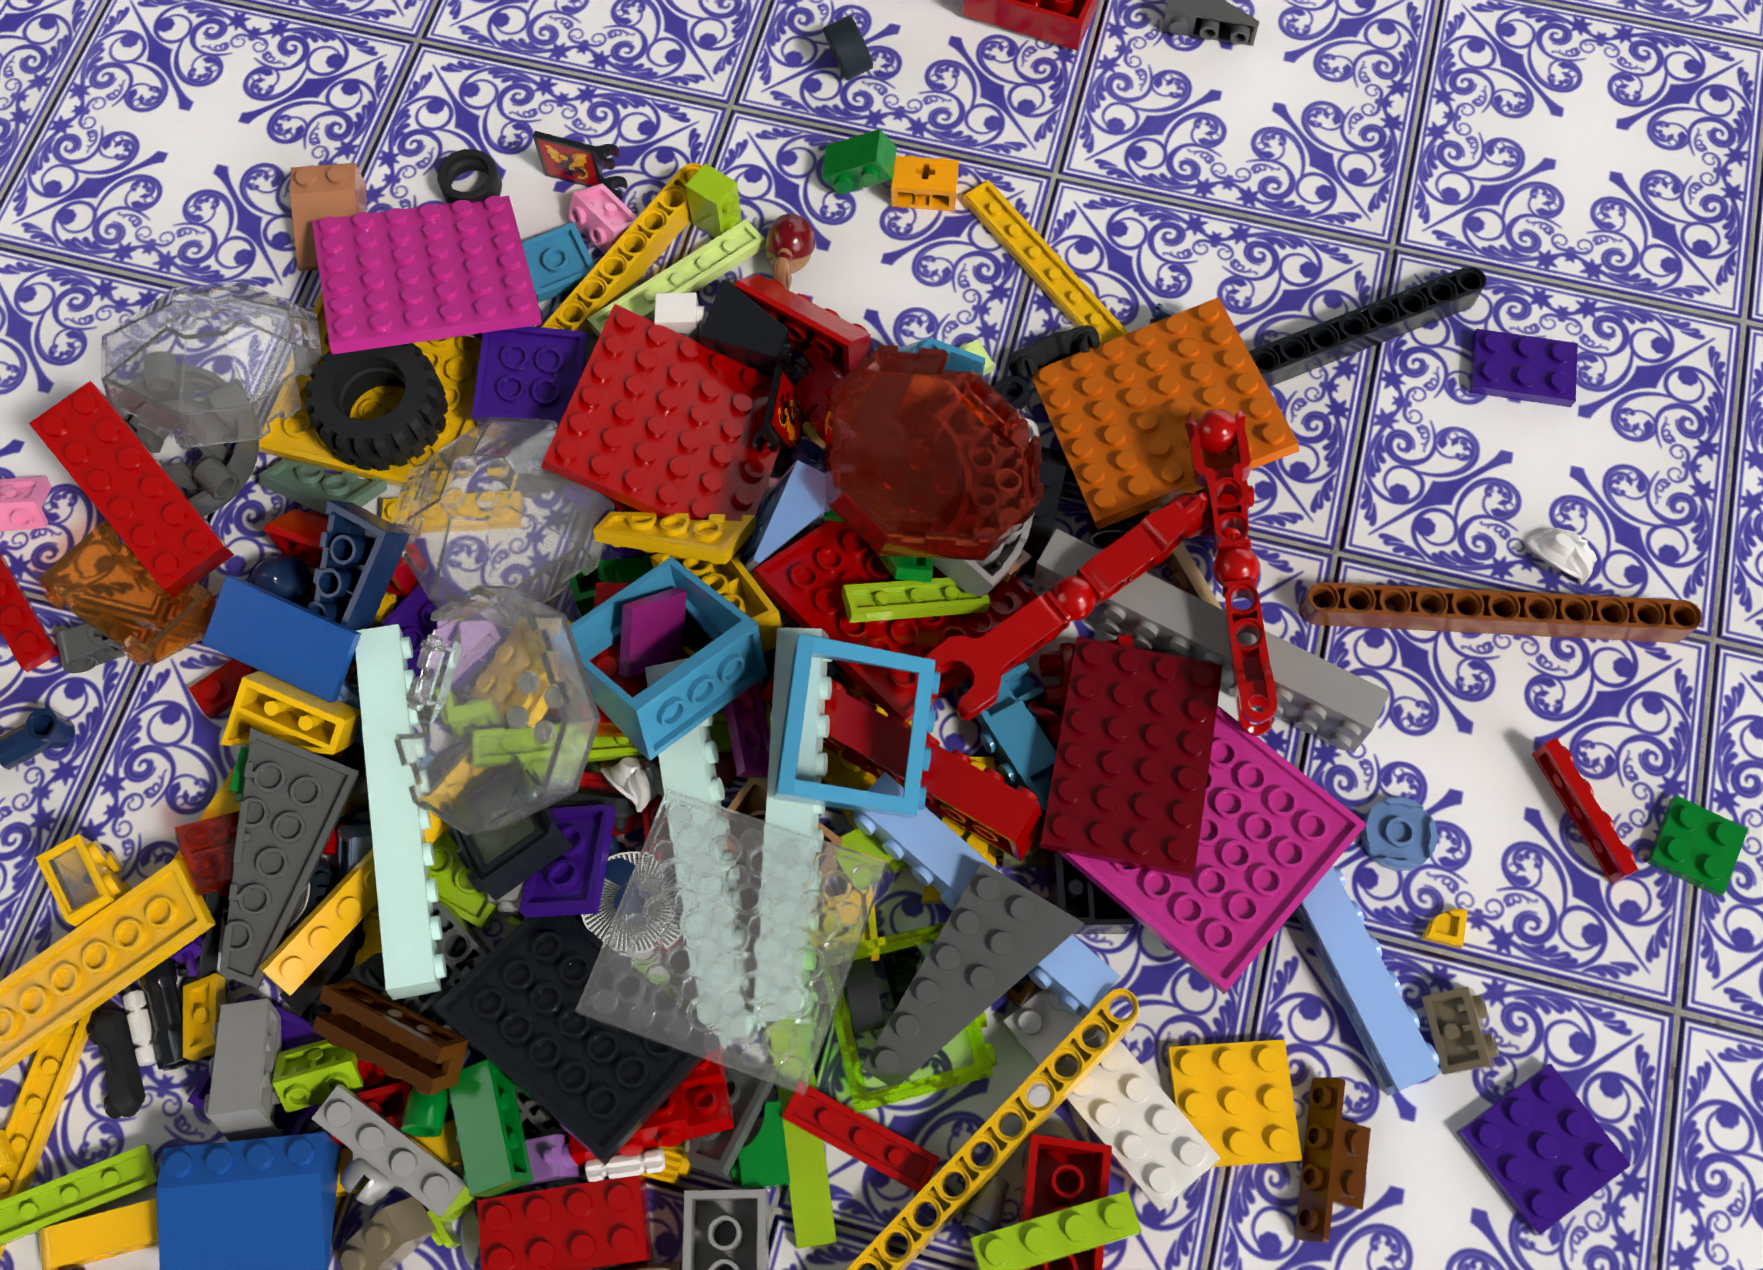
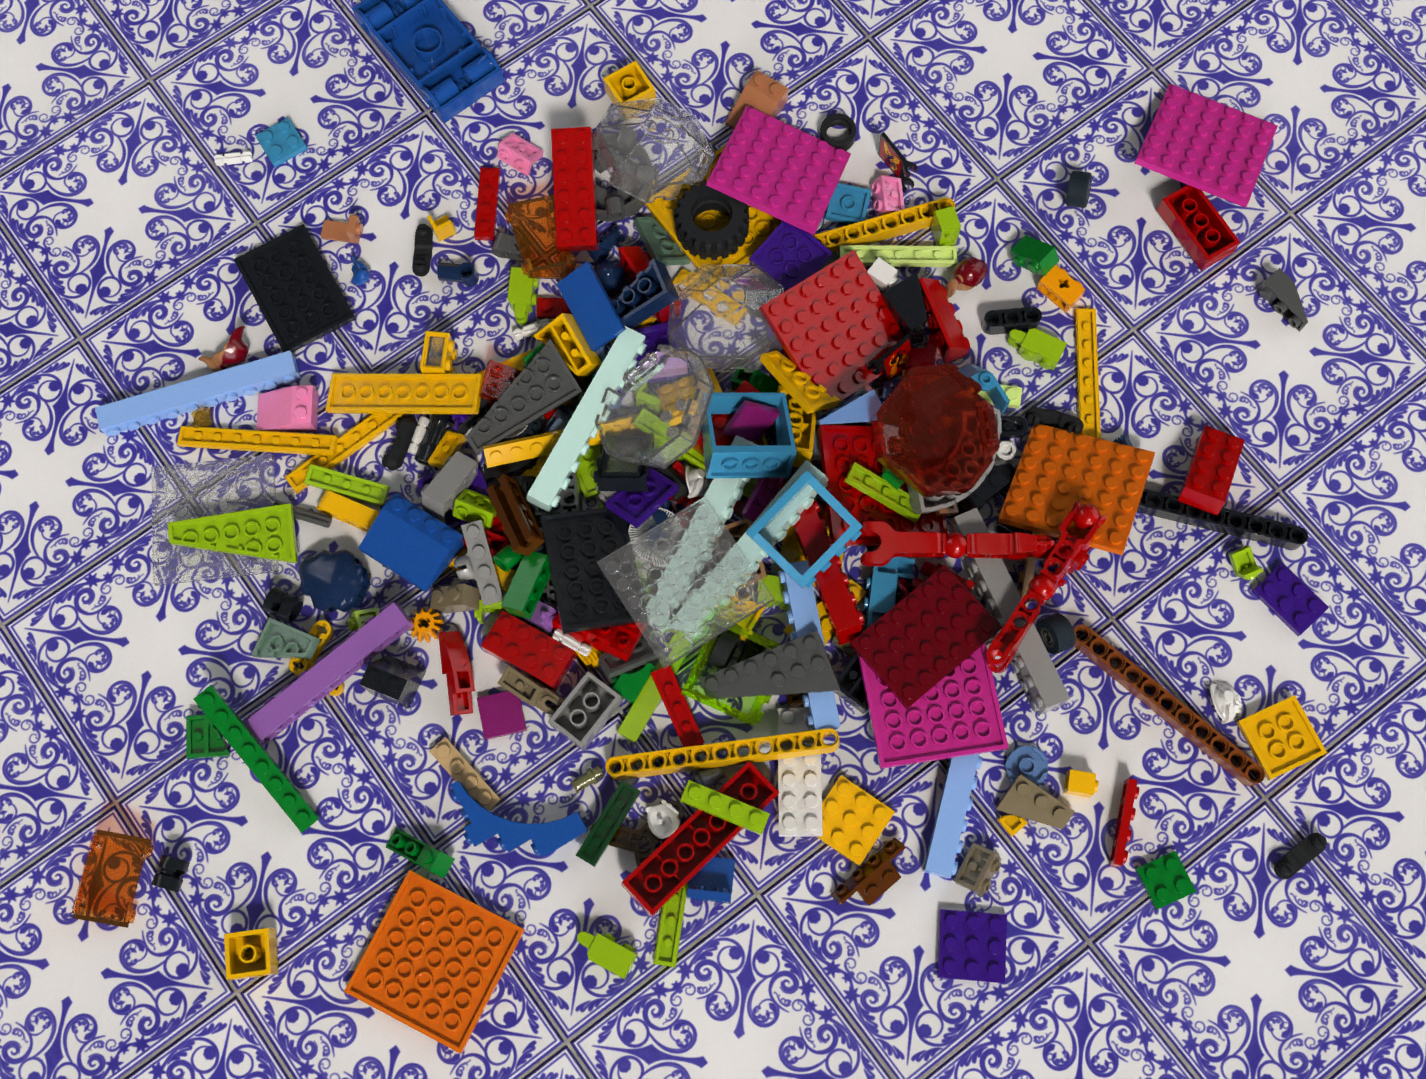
camera: 40 degrees right, 5 degrees up
none -> lime hinge [507,267,539,326]
none -> white axle [512,318,550,341]
none -> dark blue connector [589,227,625,264]
none -> yellow brick [603,61,656,119]
none -> black beam [982,307,1042,335]
none -> dark tan wing [995,773,1075,829]
none -> lime hinge [1007,328,1067,370]
none -> black wheel [1036,613,1075,655]
none -> yellow brick [1064,769,1099,798]
none -> red brick [1177,425,1245,515]
none -> lime bracket [1228,545,1263,580]
none -> yellow plate [1236,695,1327,781]

